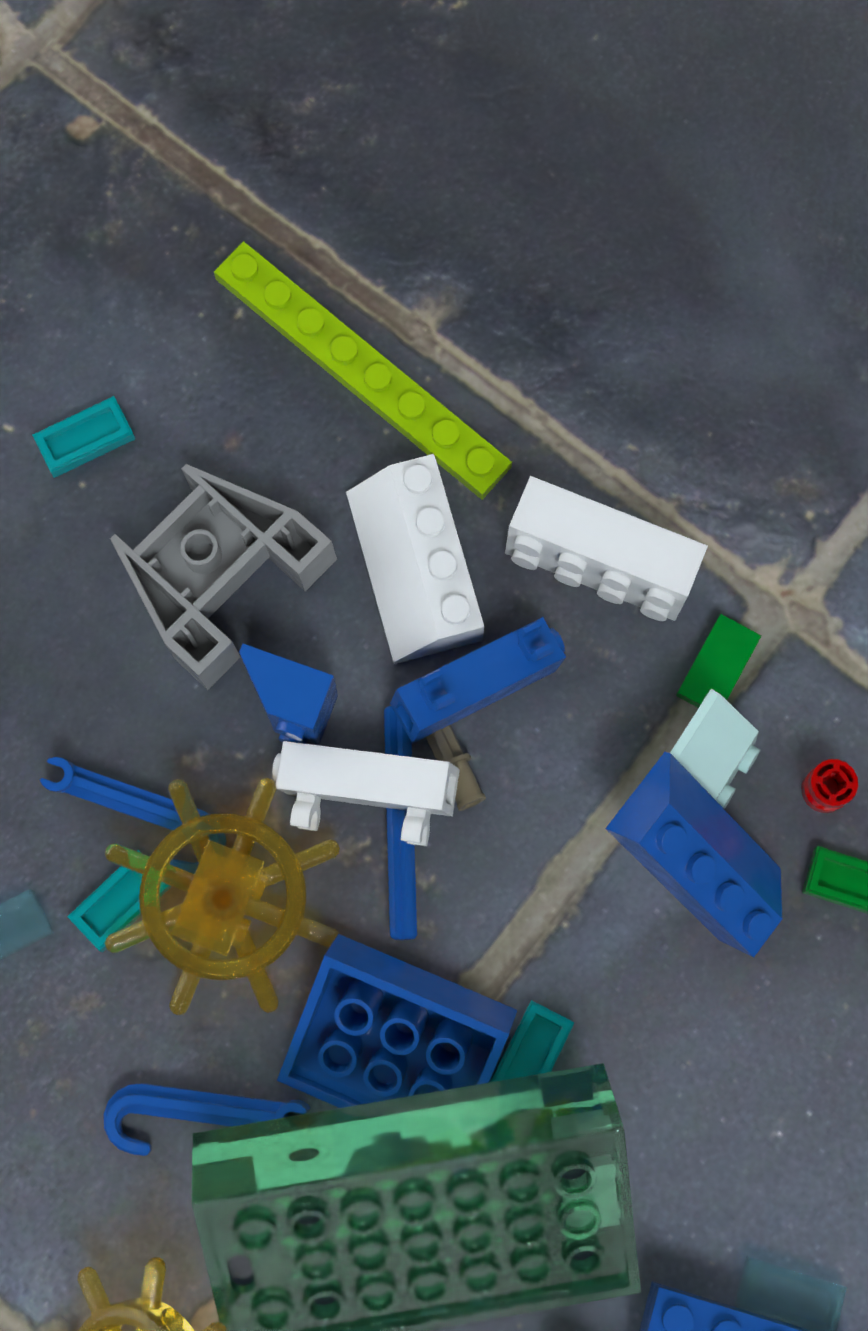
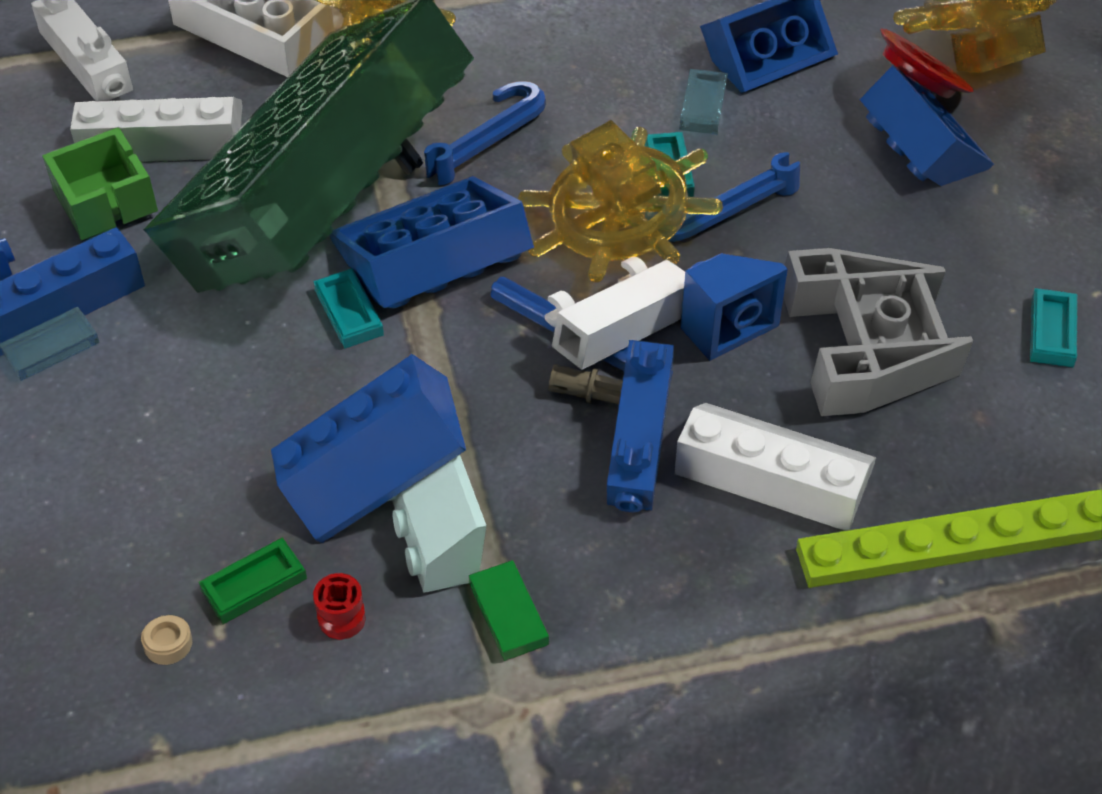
camera: 130 degrees right, 25 degrees down
white brick [505,476,708,621] -> none

